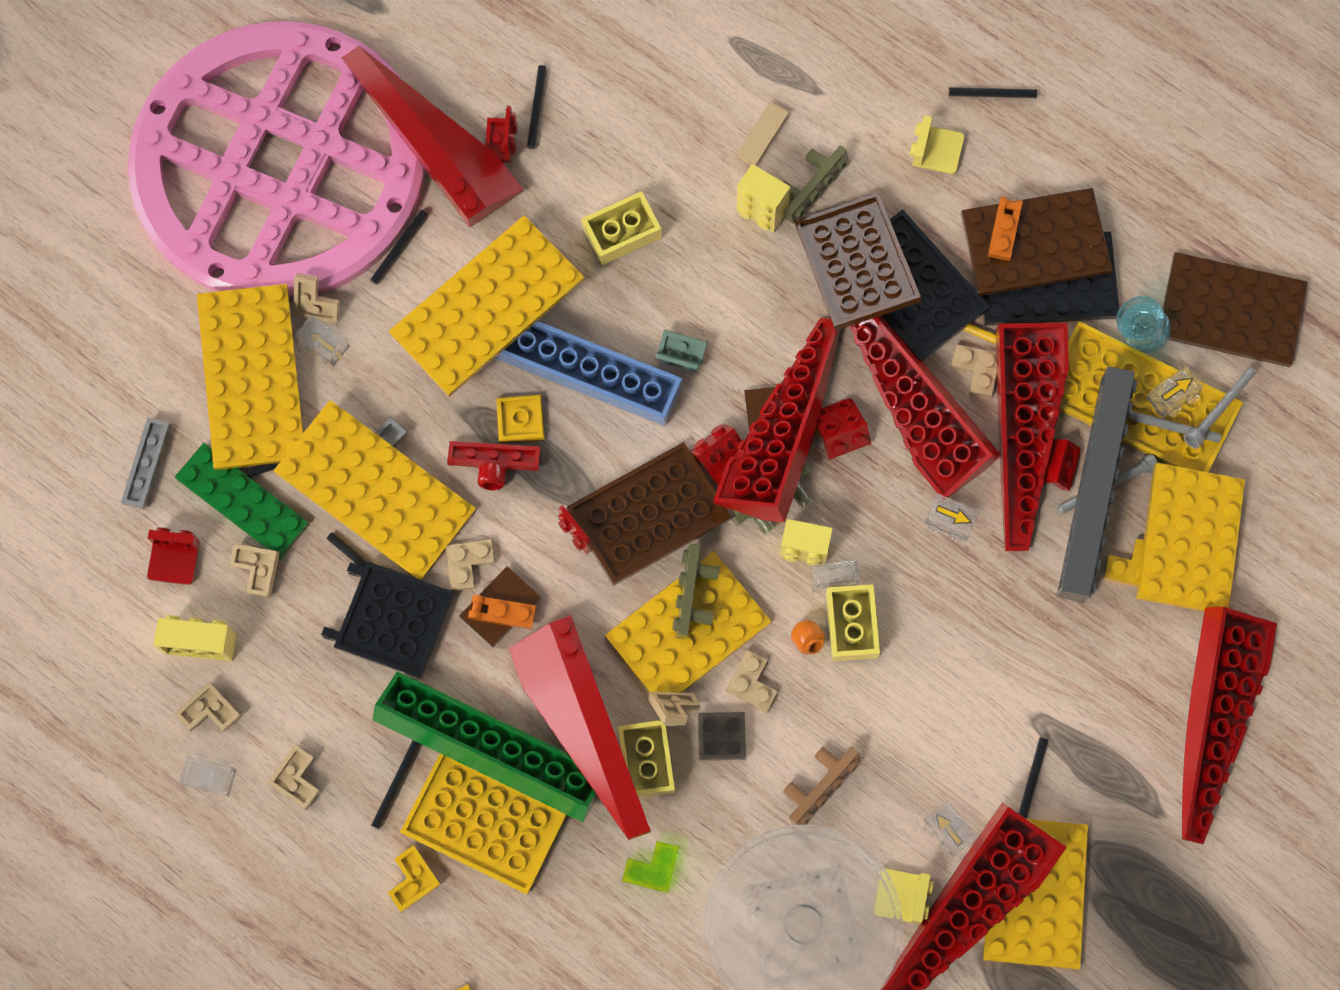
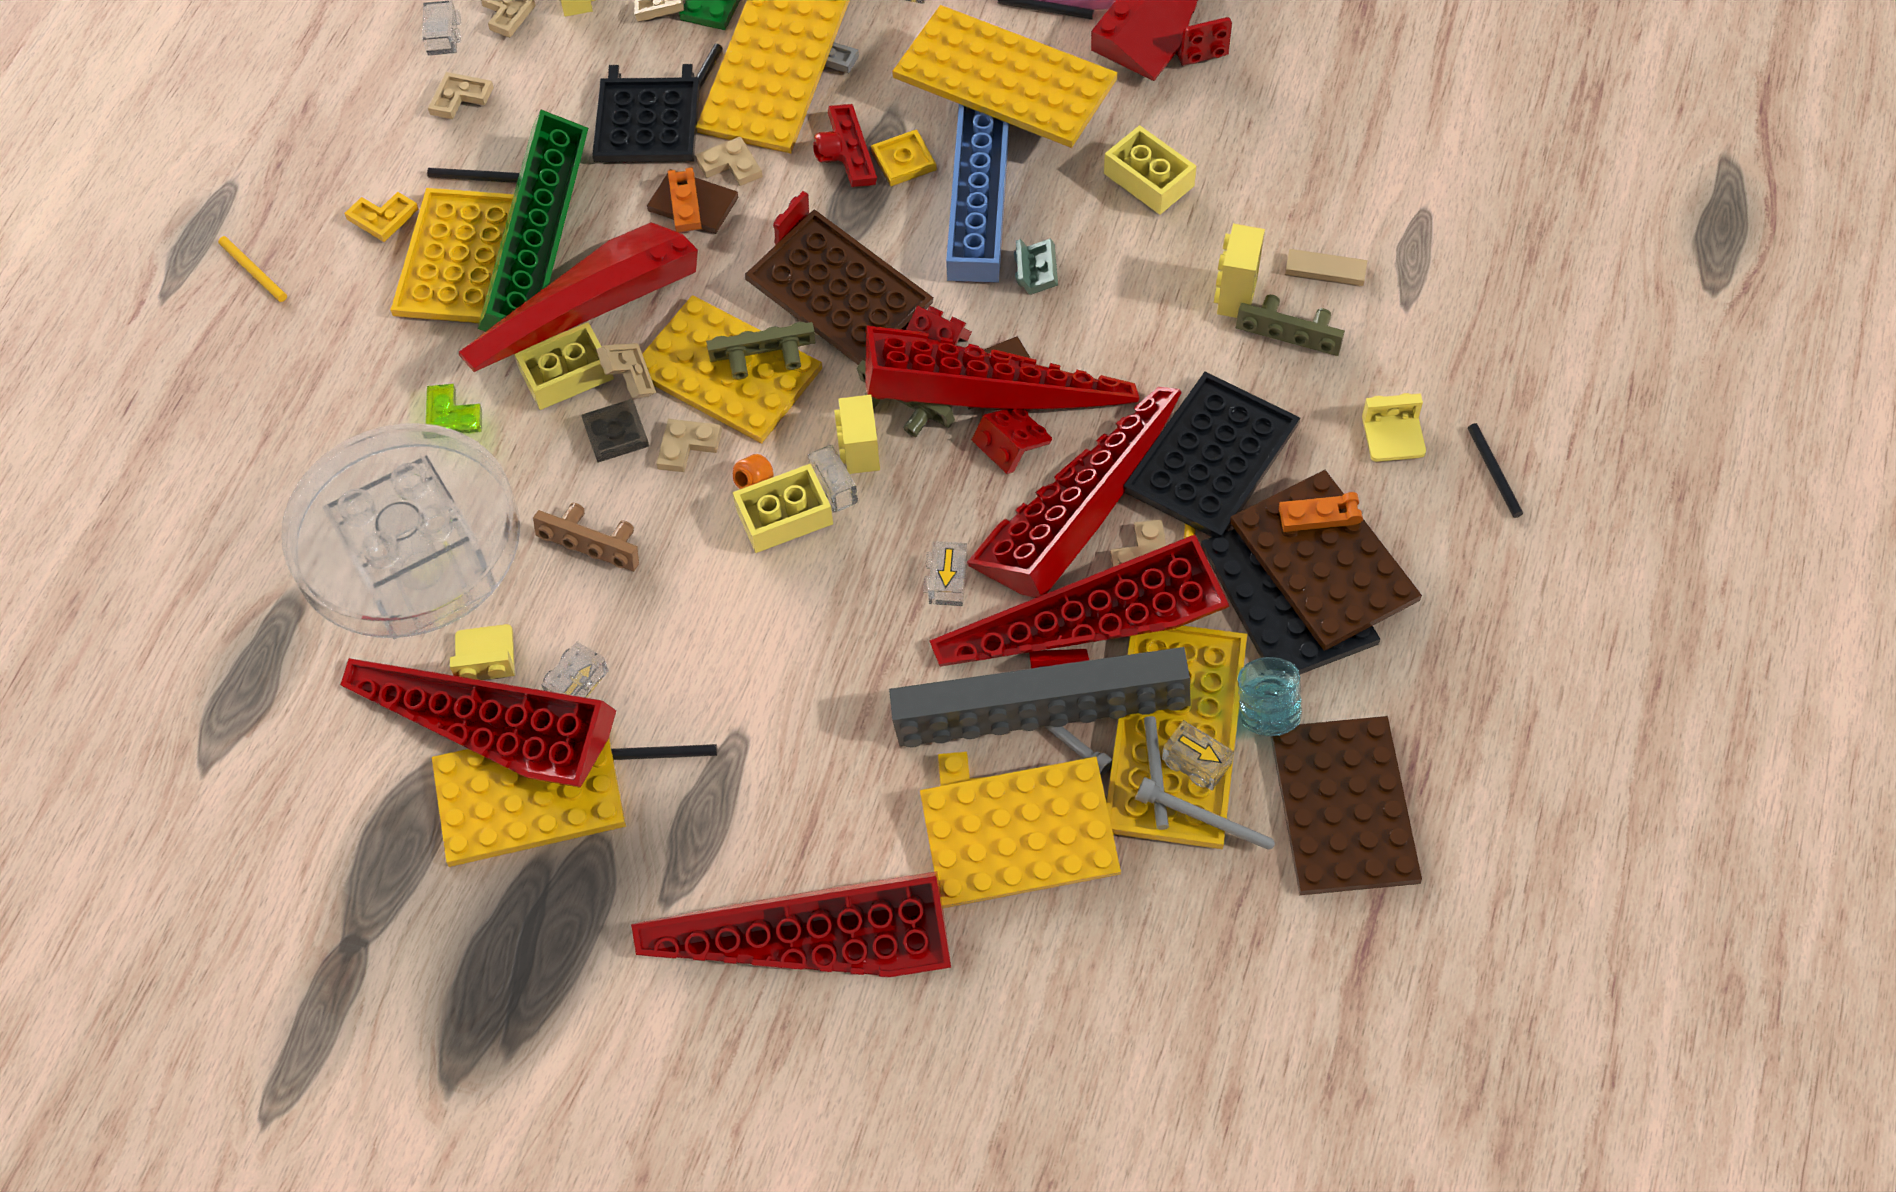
camera: 70 degrees right, 15 degrees down
black bar [527,65,547,149] -> none
plate [794,192,922,331] -> none

